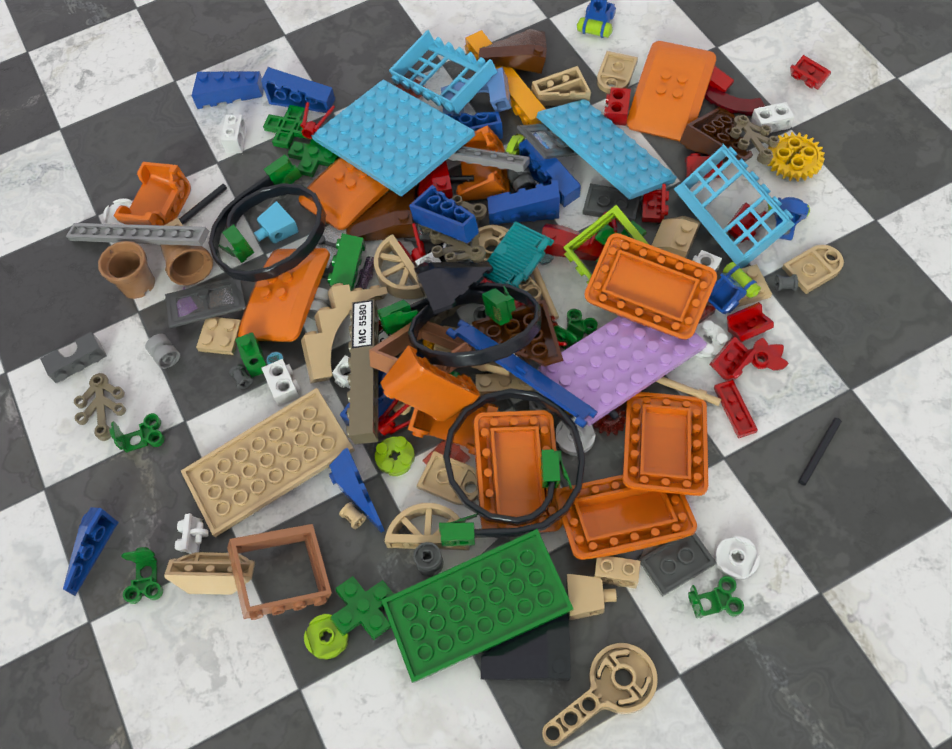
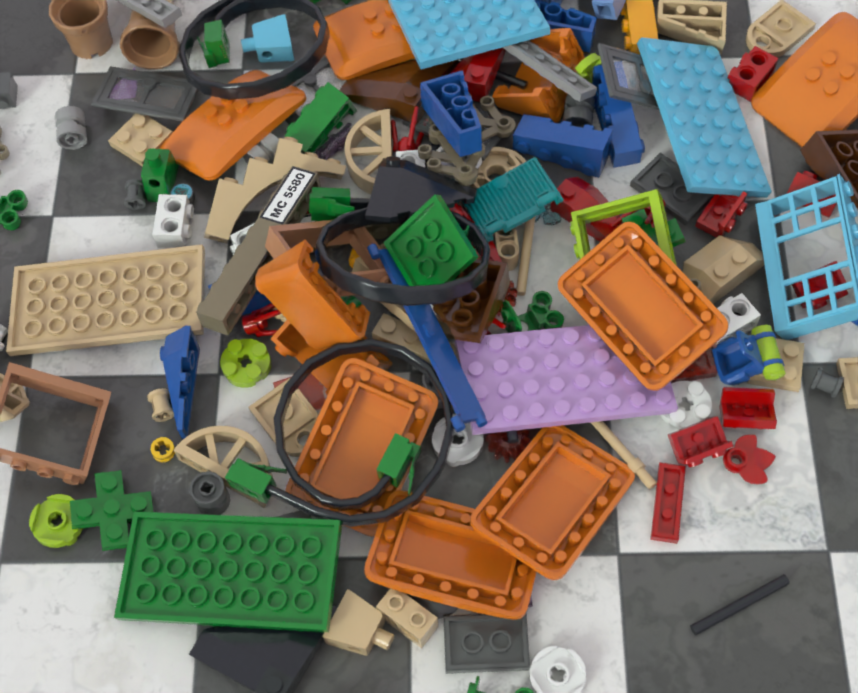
camera: 25 degrees right, 0 degrees up
none -> yellow bush [150,437,175,462]
none -> green plate [383,194,479,286]

